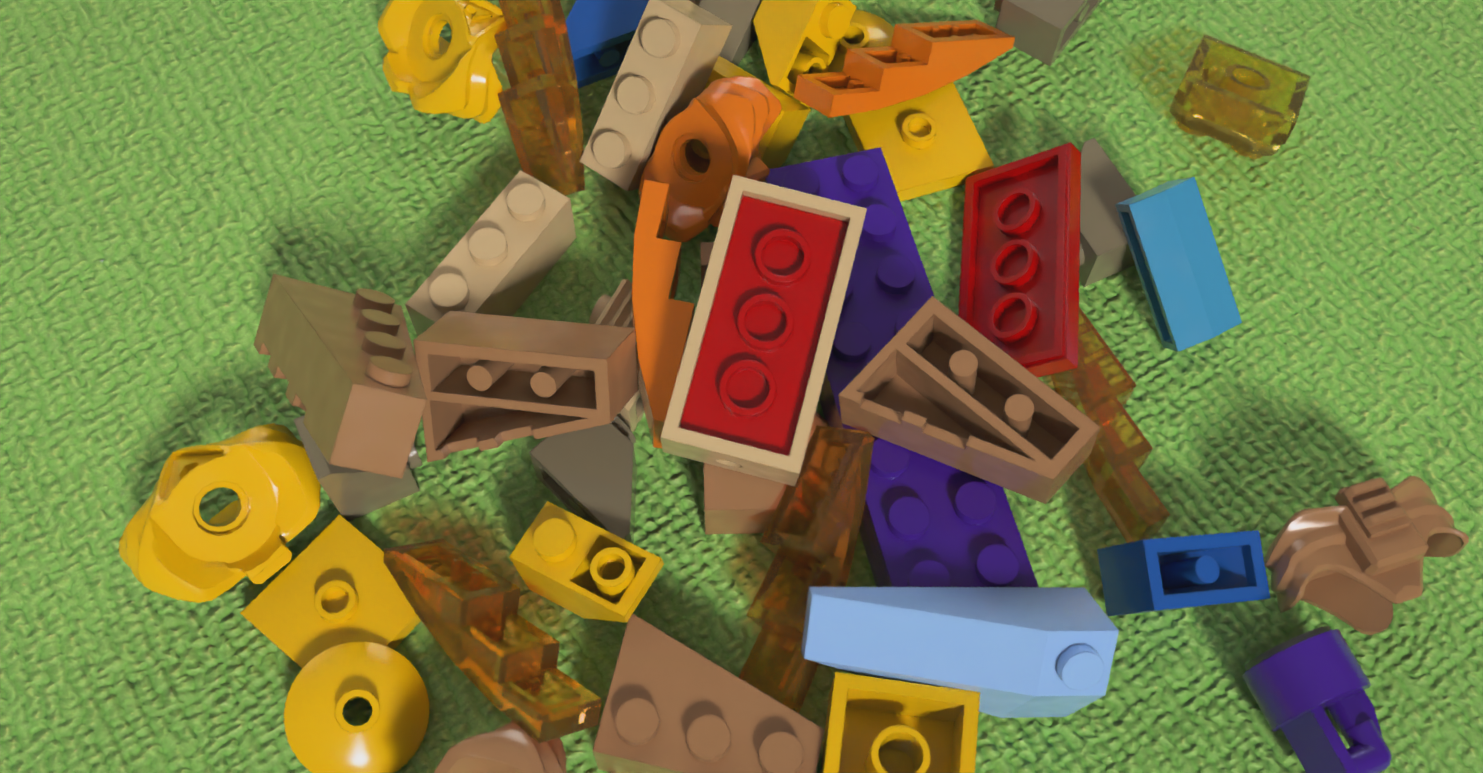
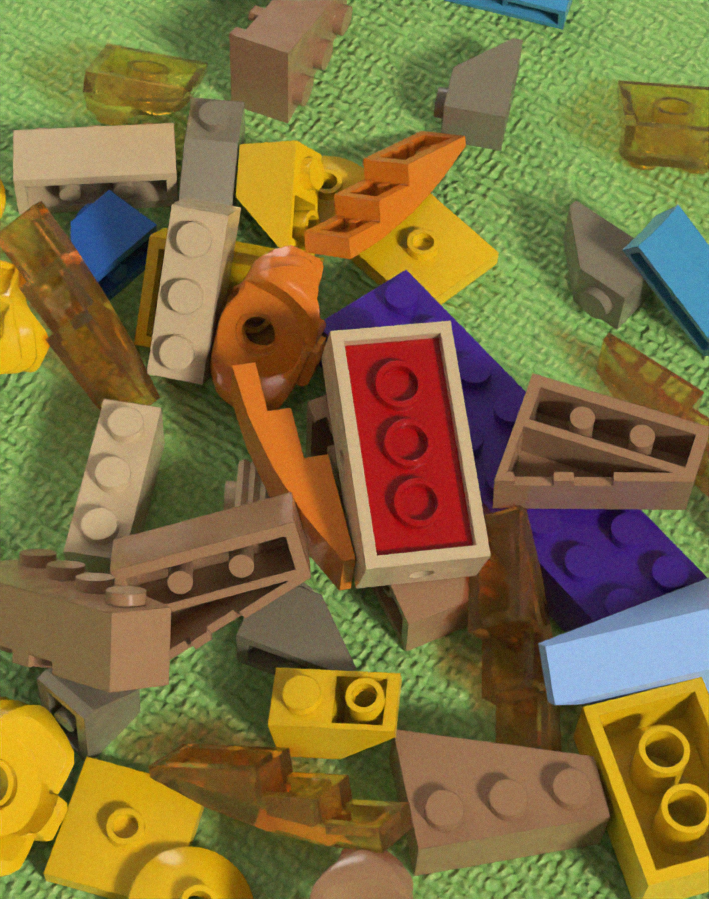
camera: 25 degrees left, 5 degrees down
red tile [958,142,1081,378] -> none

